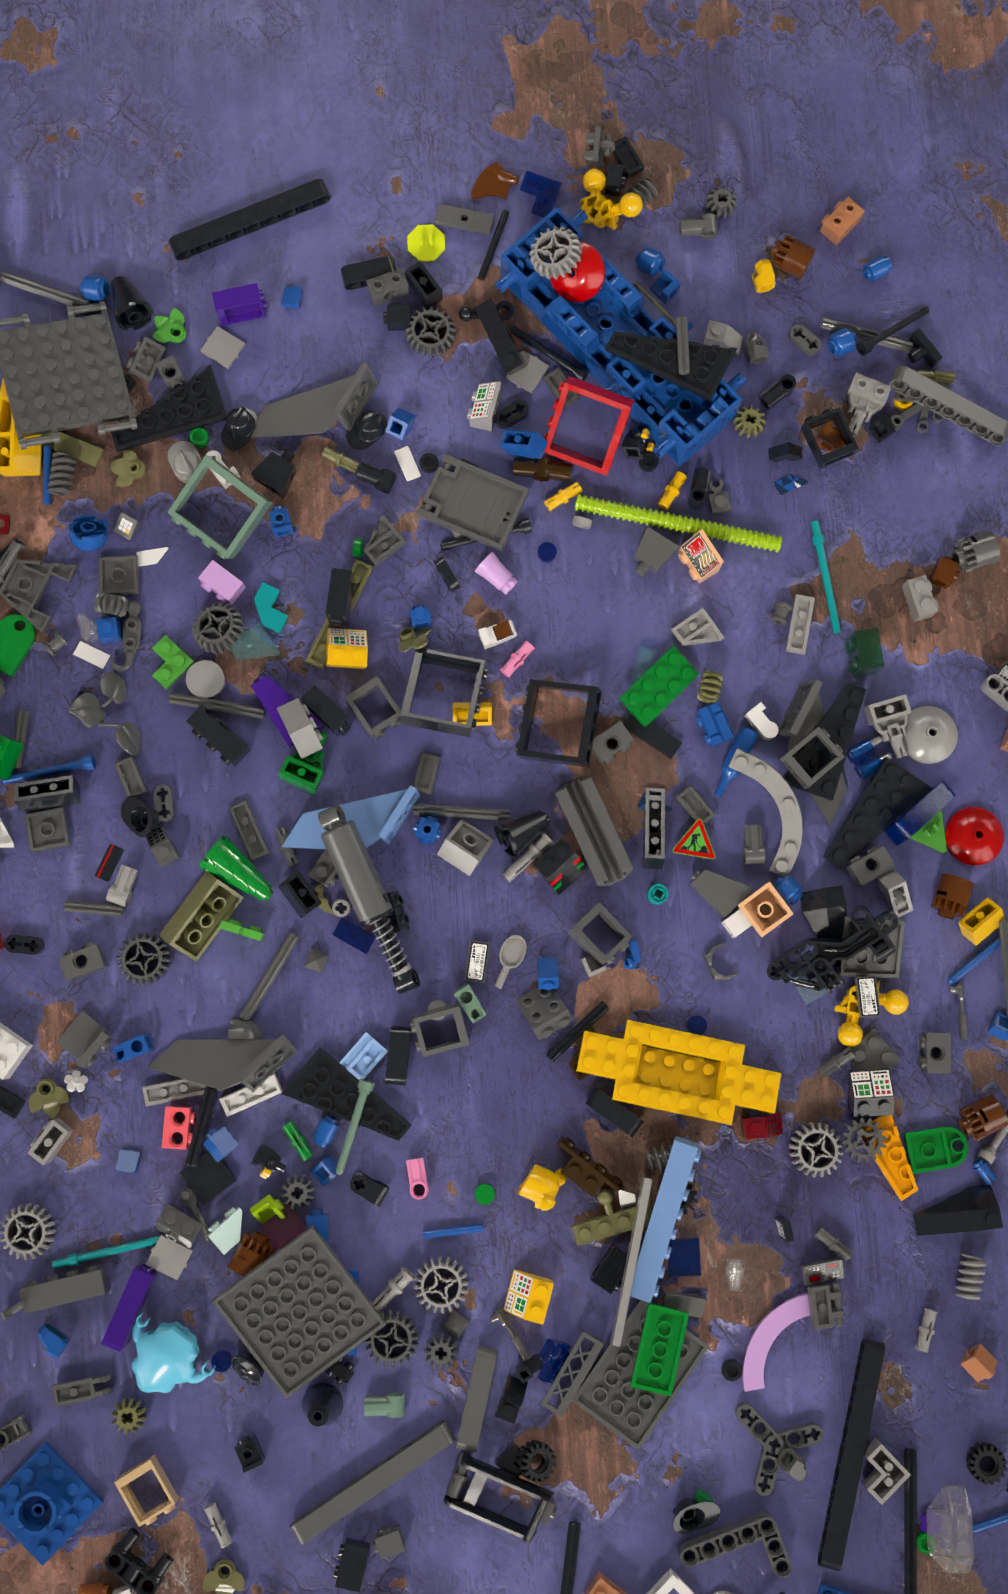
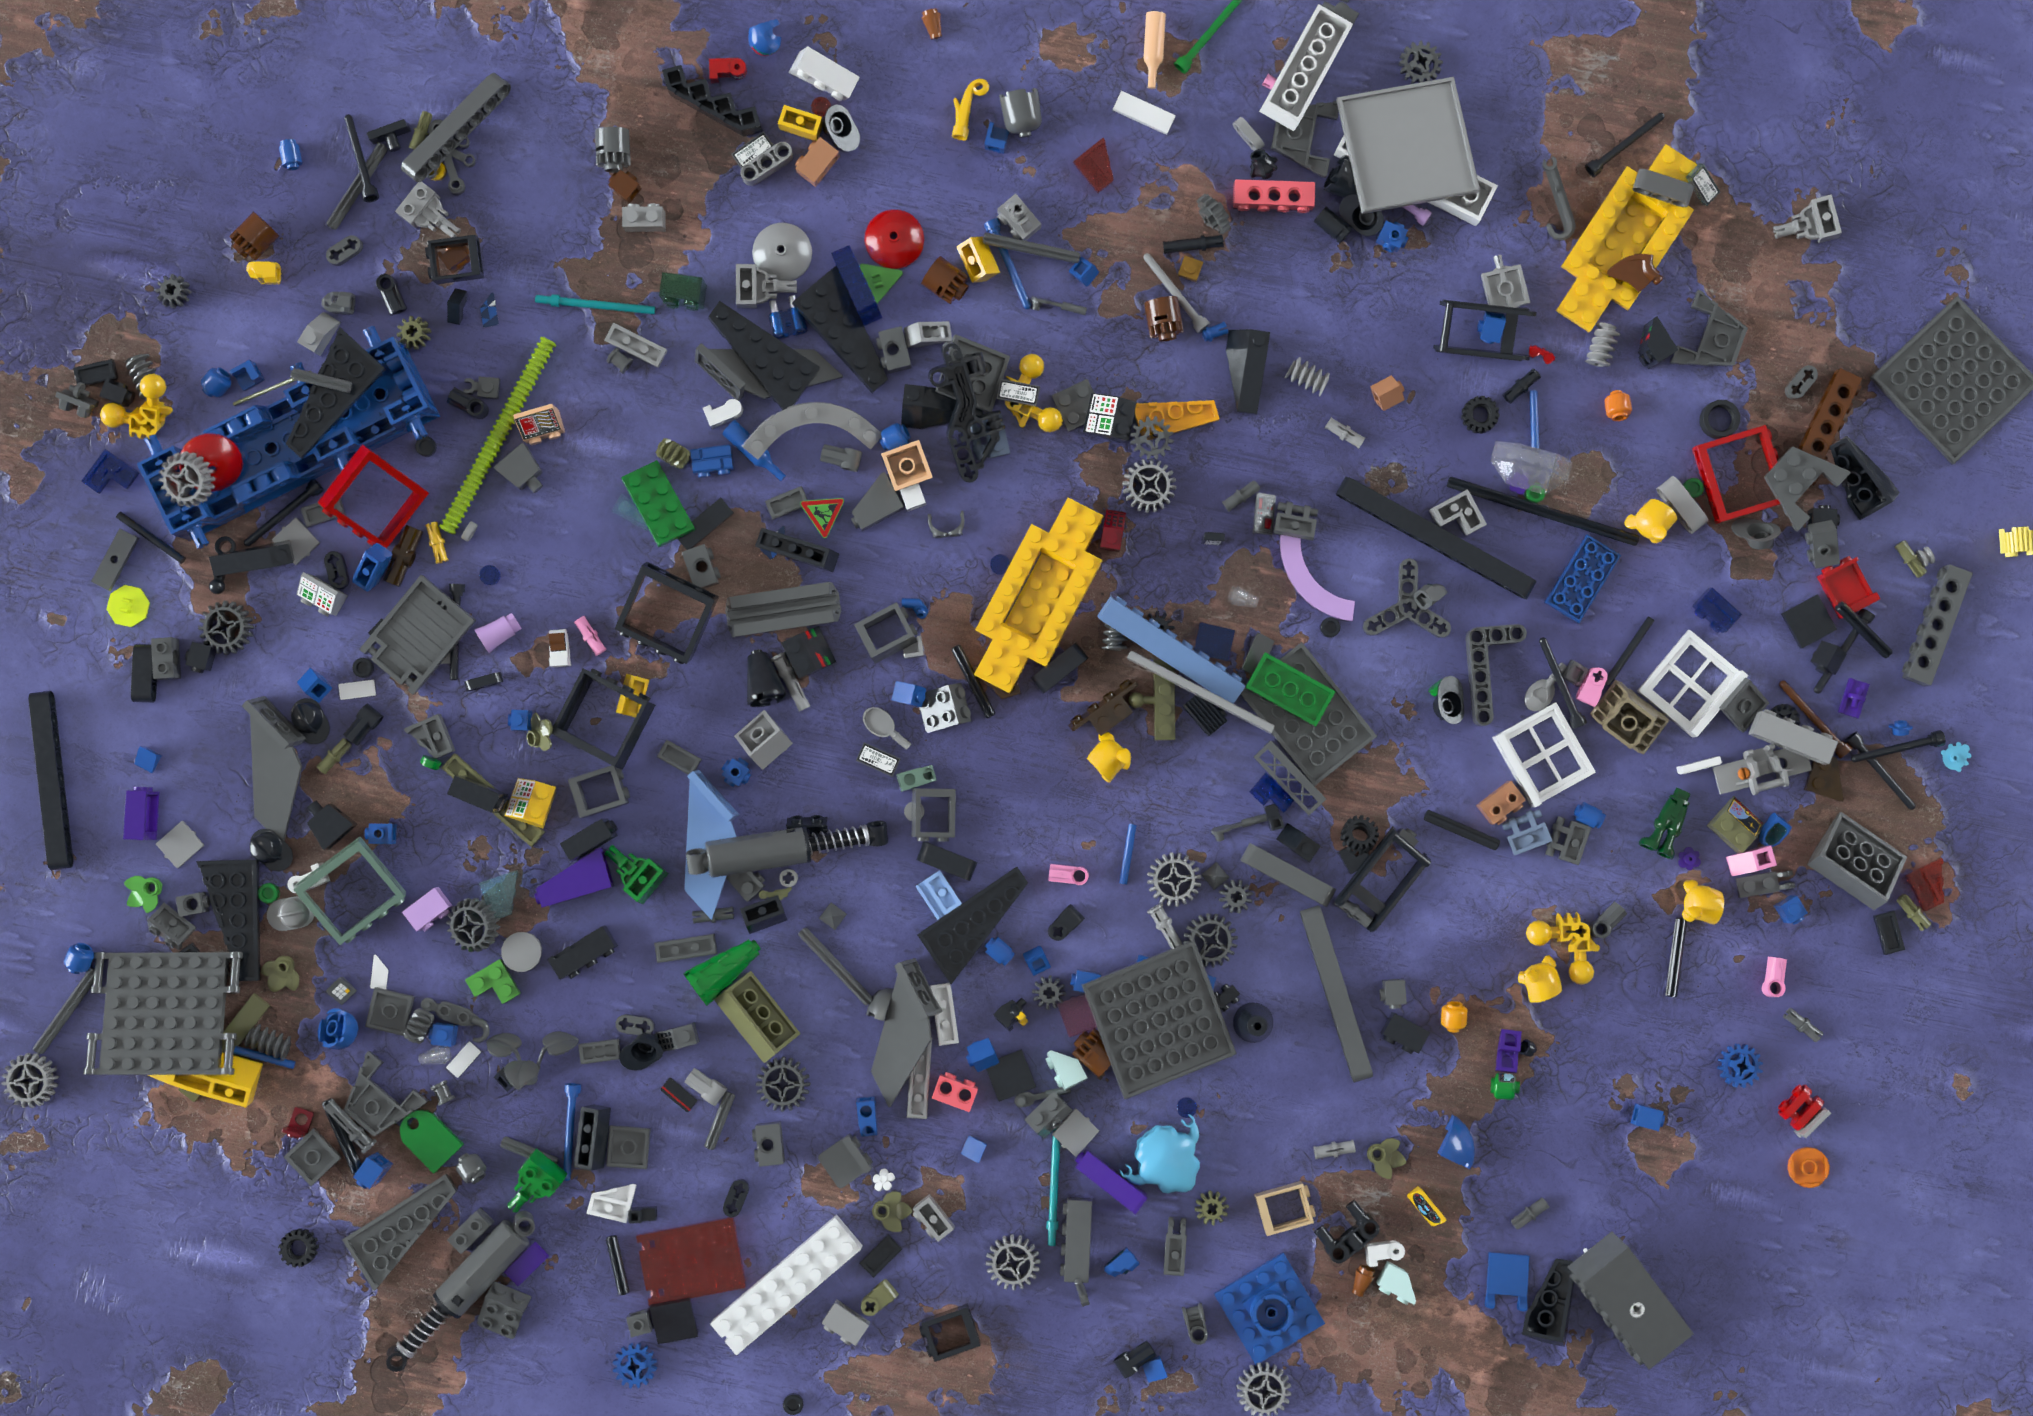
camera: 70 degrees left, 5 degrees up
black cone [111,276,153,330] -> none
dark grey axle [169,693,265,719] -> none
black axle [185,1086,217,1167] -> none
bright green plate [219,918,265,942] -> none
black piece [230,1353,264,1386] -> none
black brick [234,1435,265,1473] -> none
lime bracket [250,1194,285,1224] -> none
teal tile [254,582,289,634] -> none
light grey brick [277,698,323,759] -> none
green pin [282,1120,314,1162] -> none
clear blue plate [332,918,377,954] -> none
sand green piece [336,1079,375,1175] -> none
sand green piece [364,1392,405,1418] -> none
black brick [405,260,443,310] -> none
dark grey axle [413,804,510,820] -> none
reddish brown arm [471,162,519,200] -> none
green tile [475,1183,495,1205] -> none
yellow slope [503,1269,554,1325] -> none
white sticker [618,1190,636,1209] -> none
black piece [621,426,655,460] -> none
teal wheel [647,884,669,905] -> none
yellow pin [658,471,687,510] -> none
light grey wing [671,608,725,646] -> none
dark grey piece [680,213,718,239] -> none
dark grey window [779,727,845,789] -> none
dark grey axle [818,1046,857,1078] -> none
nougat brick [820,197,865,246] -> none
blue head [827,328,857,357] -> none
black plate [869,415,896,443] -> none
green tile [903,1126,968,1174] -> none
dark grey brick [919,1032,951,1074] -> none

